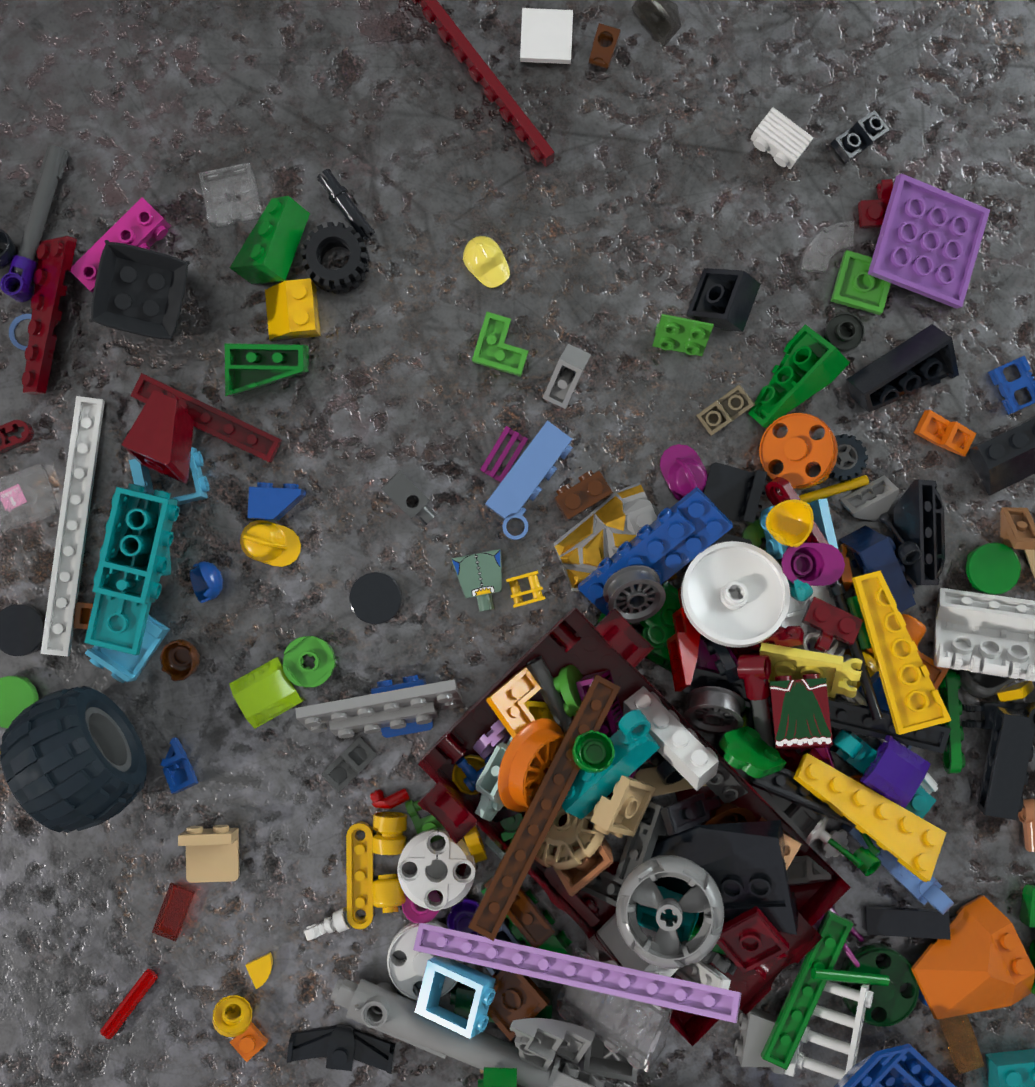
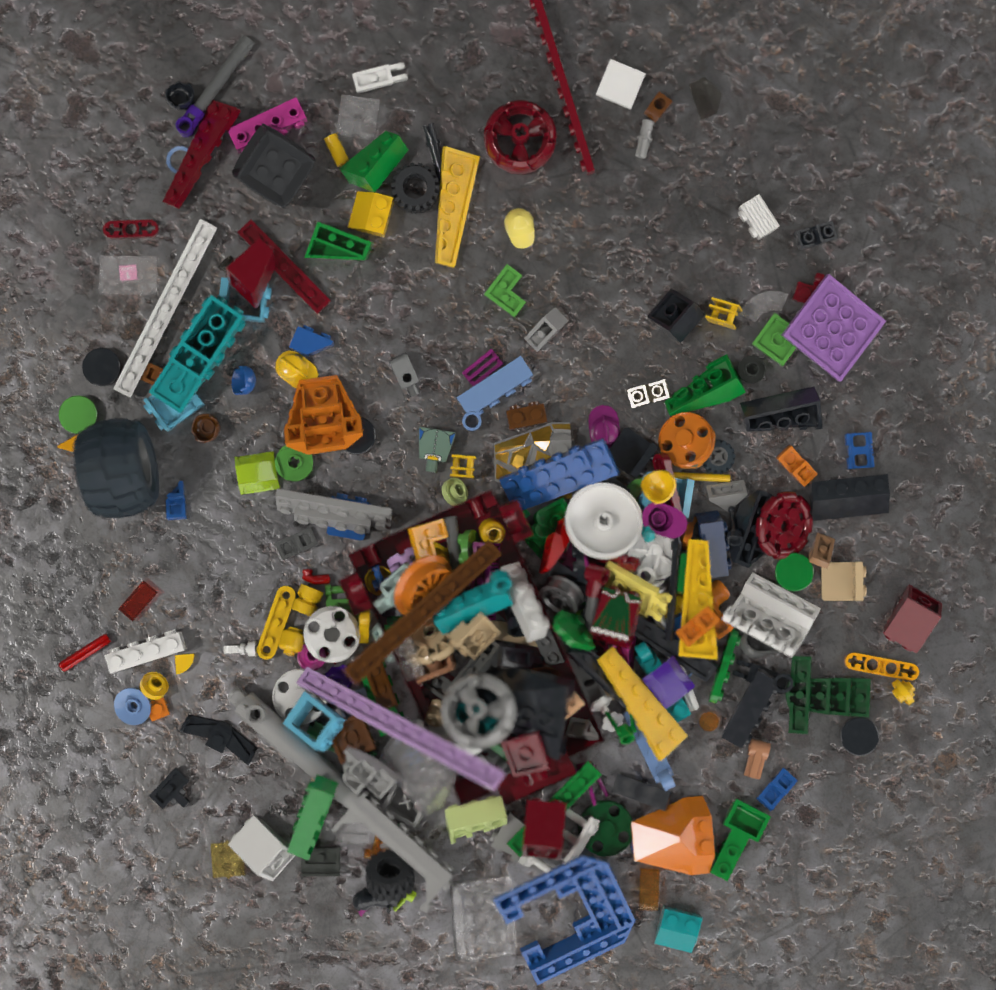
camera: 15 degrees right, 0 degrees up
tan bracket [178,825,240,883] -> none
green hair [572,730,615,773] -> none
flat silver wheel [603,565,666,623] -> none
bright green hinge [652,314,714,356] -> none
dark red plate [802,597,863,653] -> none
green bar [811,968,890,986] -> none
yellow tile [997,681,1035,702] -> none
none -> white brick [104,629,187,674]
none -> medium blue dish [114,688,151,725]
none -> orange wedge [284,375,363,455]
none -> yellow cylinder [324,133,349,167]
none -> white hinge [352,63,408,93]
none -> clear slope [395,636,425,681]
none -> tan wheel [425,700,443,727]
none -> yellow wing [435,146,480,268]
none -> yellowish green plate [442,477,468,506]
none -> yellowish green wedge [445,796,507,844]
none -> yellow head [479,518,505,543]
none -> dark red wheel [484,100,557,175]
none -> dark red slope [522,798,566,860]
none -> light grey axle [635,119,654,158]
none -> orange slope [675,606,720,647]
none -> clear orange tile [699,712,719,732]
none -> yellow piece [705,297,743,330]
none -> dark red plate [756,491,813,560]

